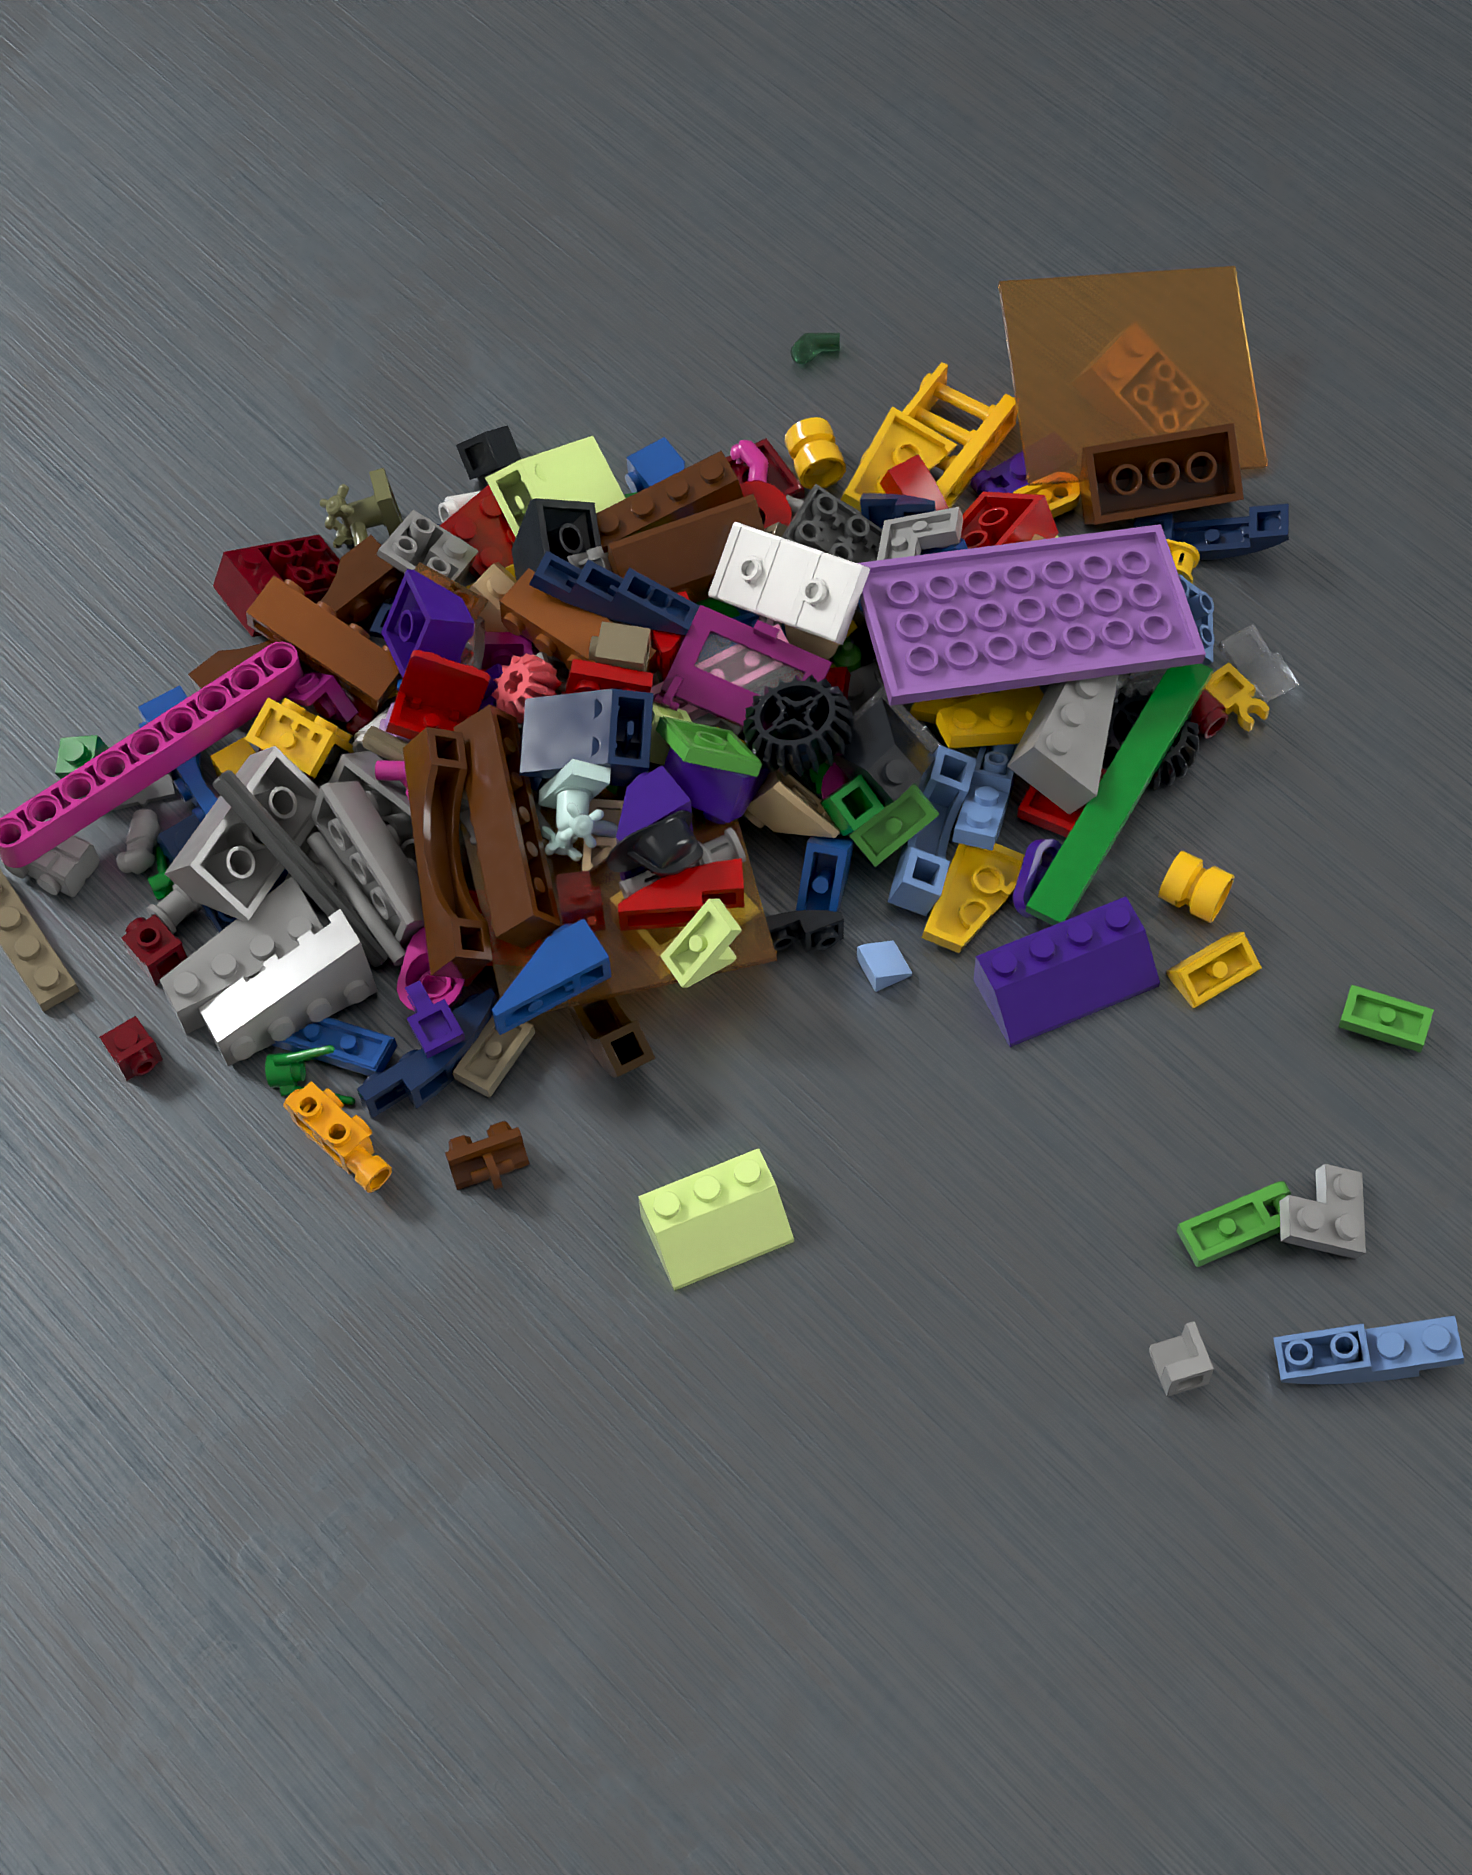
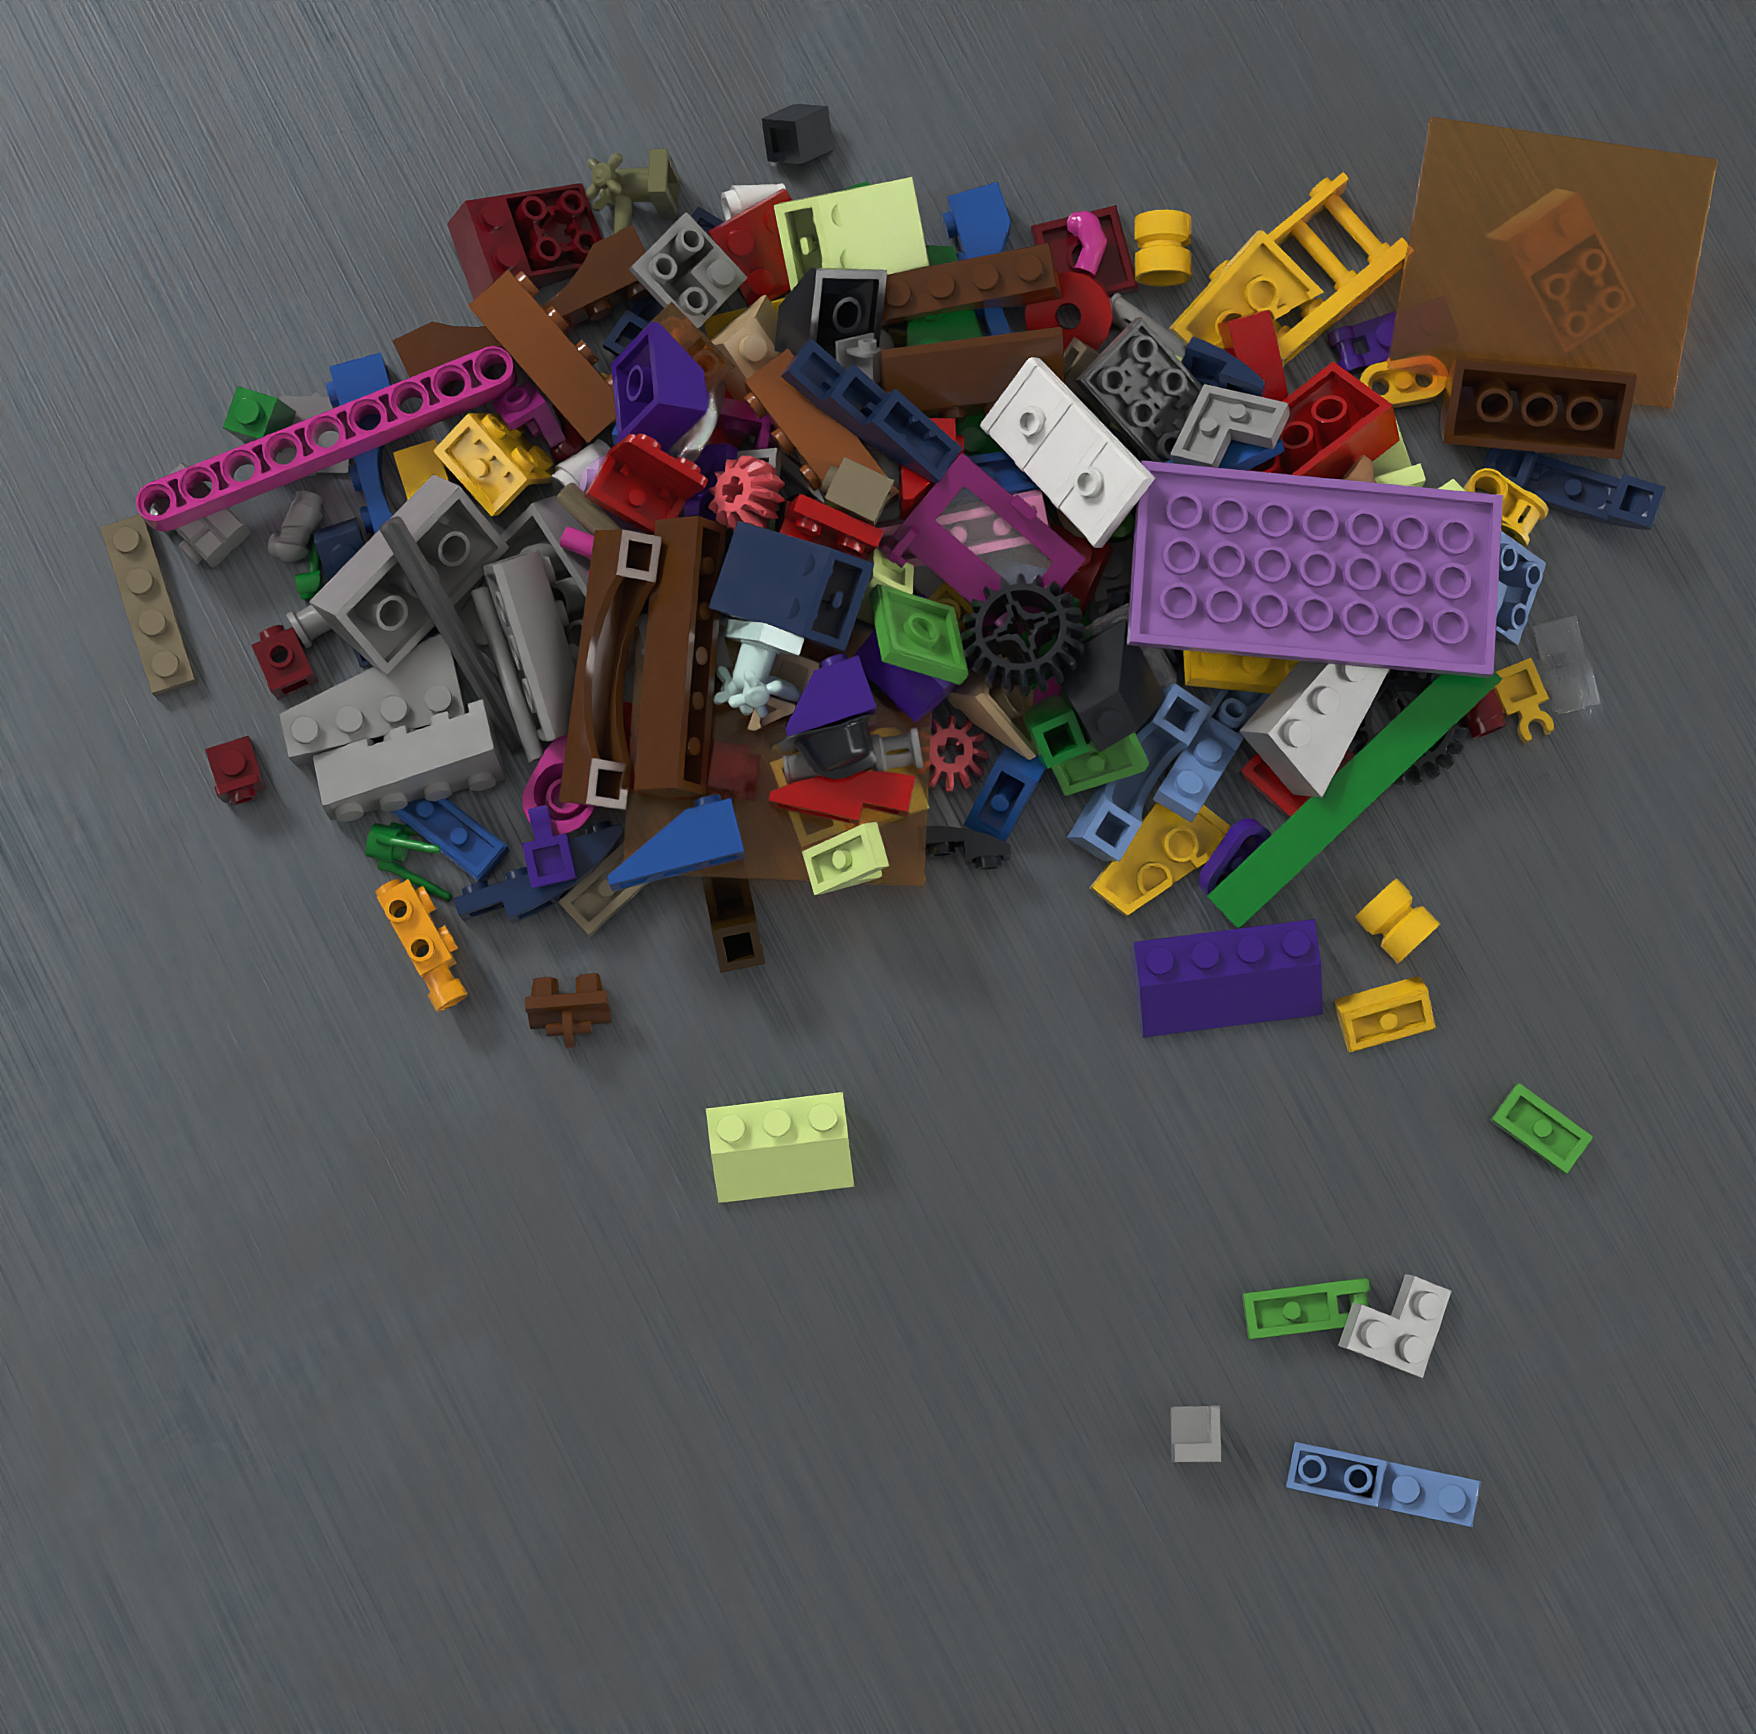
camera: 15 degrees right, 20 degrees up
clear green arm [791,333,840,364] -> none
light blue slope [857,940,912,992] -> none
none -> coral gear [916,715,989,793]

